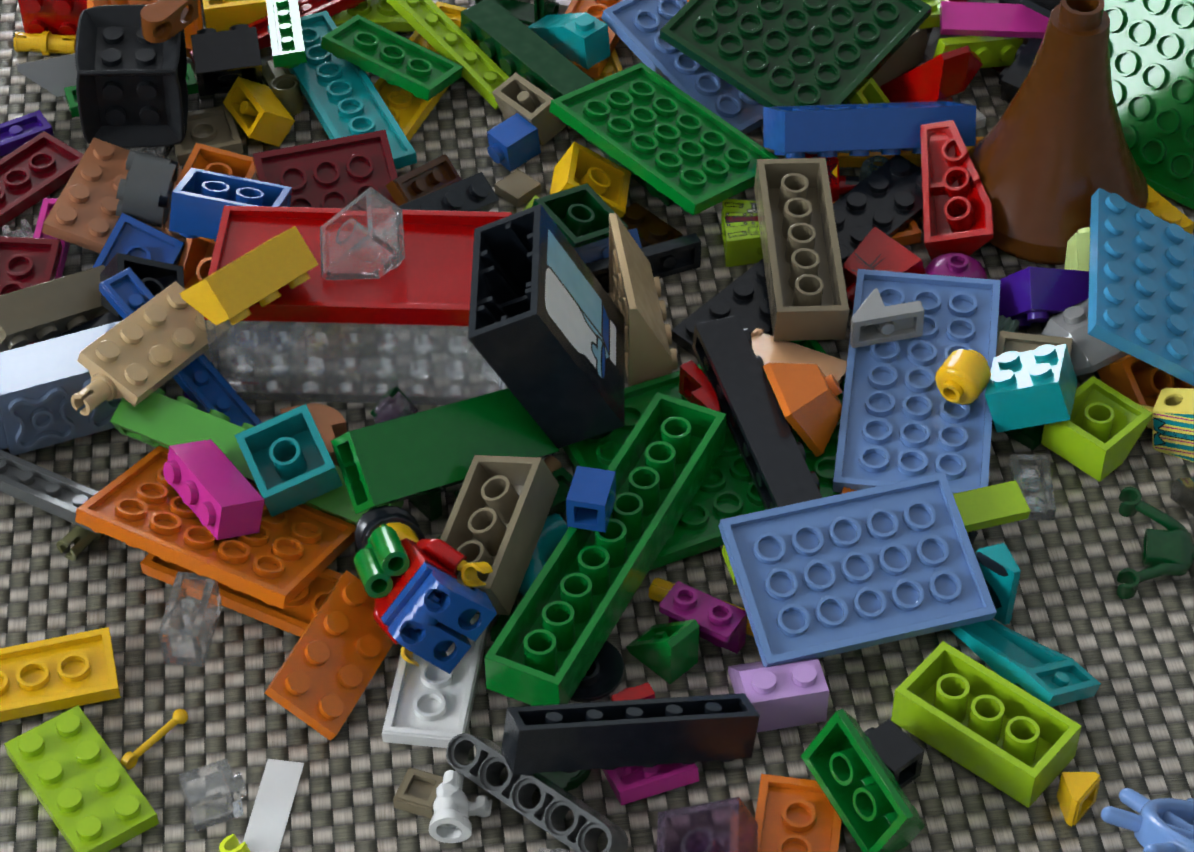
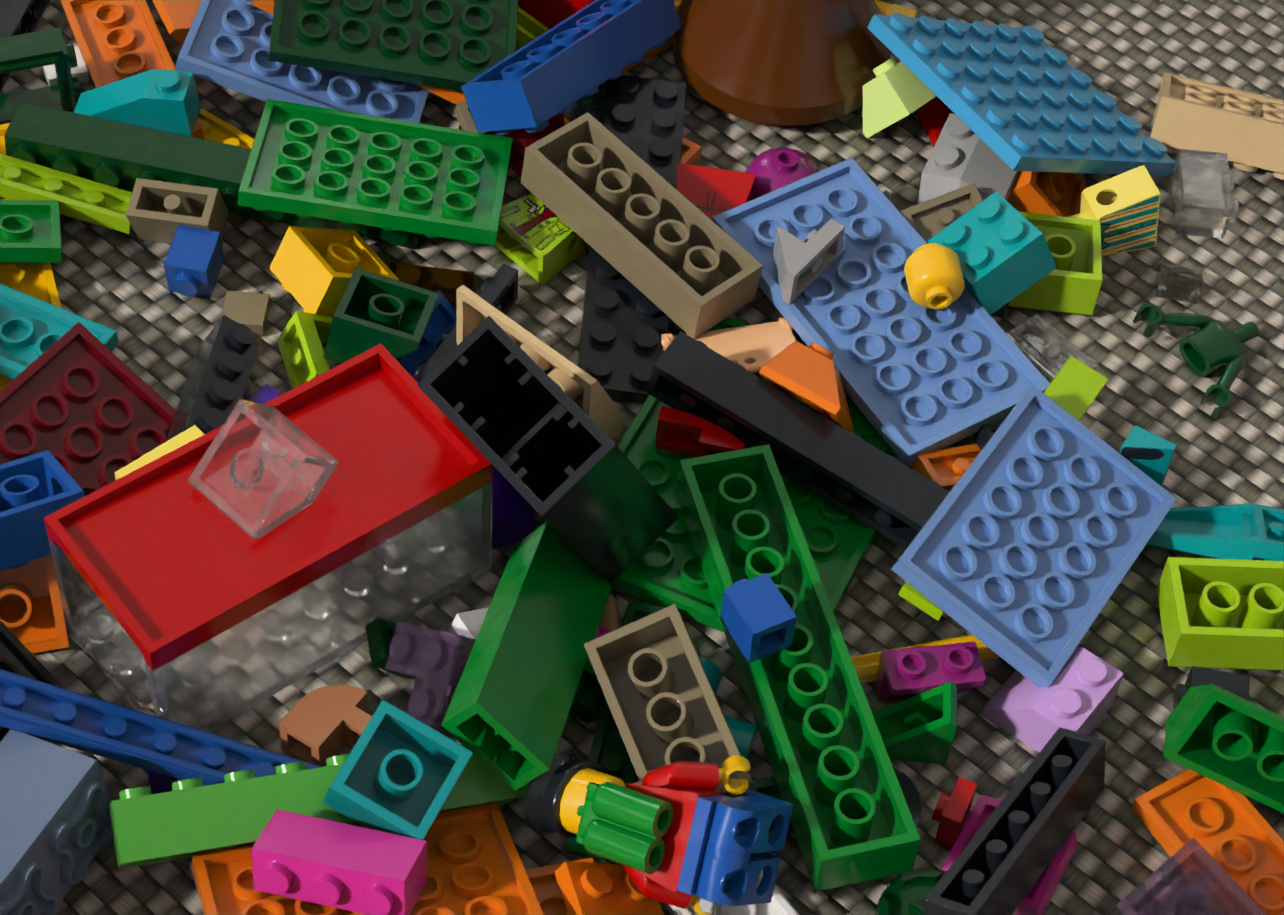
camera: 45 degrees left, 5 degrees up
tan plate [71,281,231,416] -> none
yellow slope [179,226,319,325] -> none
reddish brown tile [385,154,462,206] -> none
red wedge [920,120,994,261] -> none
dark purple slope [999,266,1089,330] -> none

